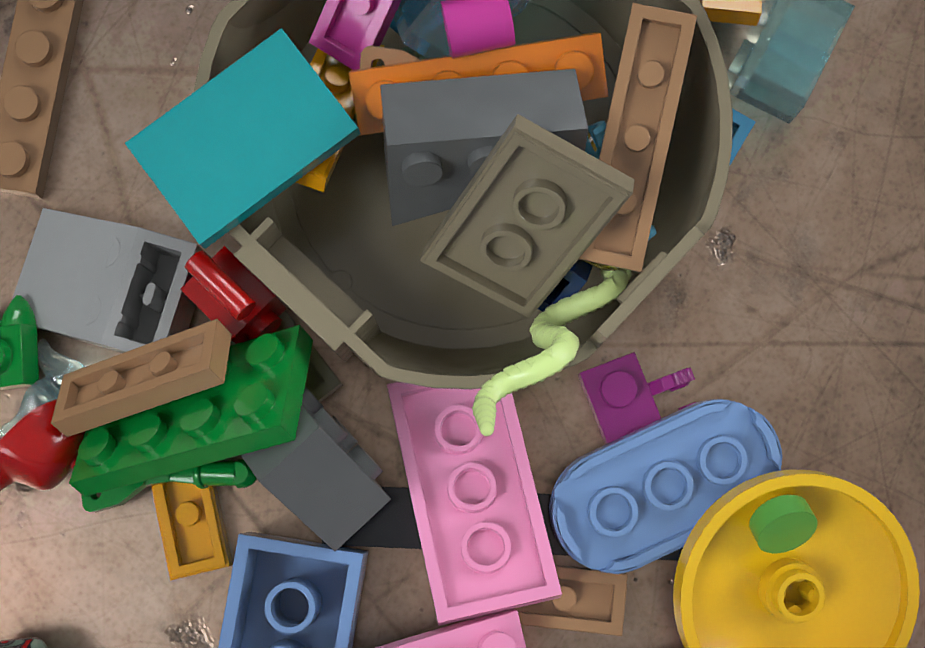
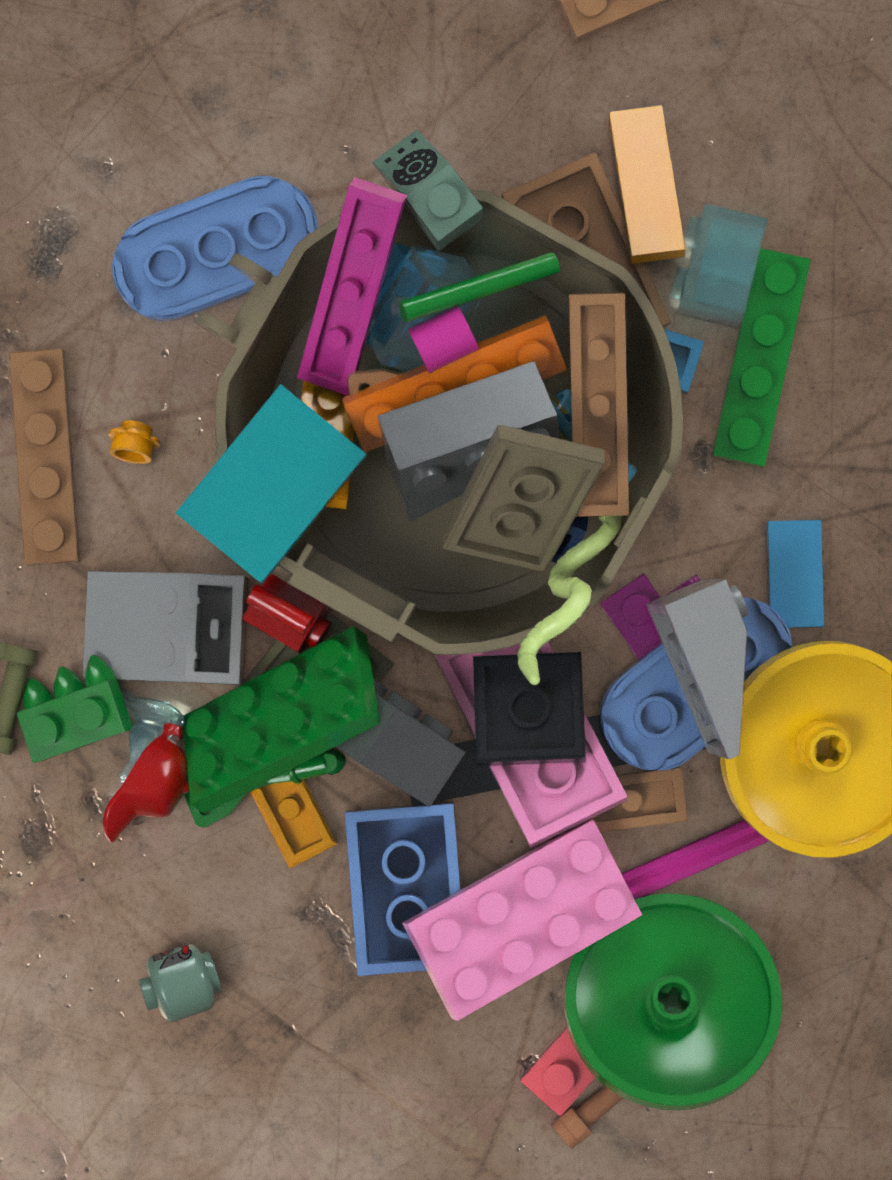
camera: 10 degrees left, 5 degrees up
medium nougat plate [51,319,232,437] -> none
bright green tile [749,495,818,554] -> none
none -> light orange plate [108,420,160,464]
none -> black tile [473,652,586,766]
none -> light grey slope [646,579,748,759]
none -> green plate [711,248,811,468]
none -> dark azure tile [766,520,824,628]

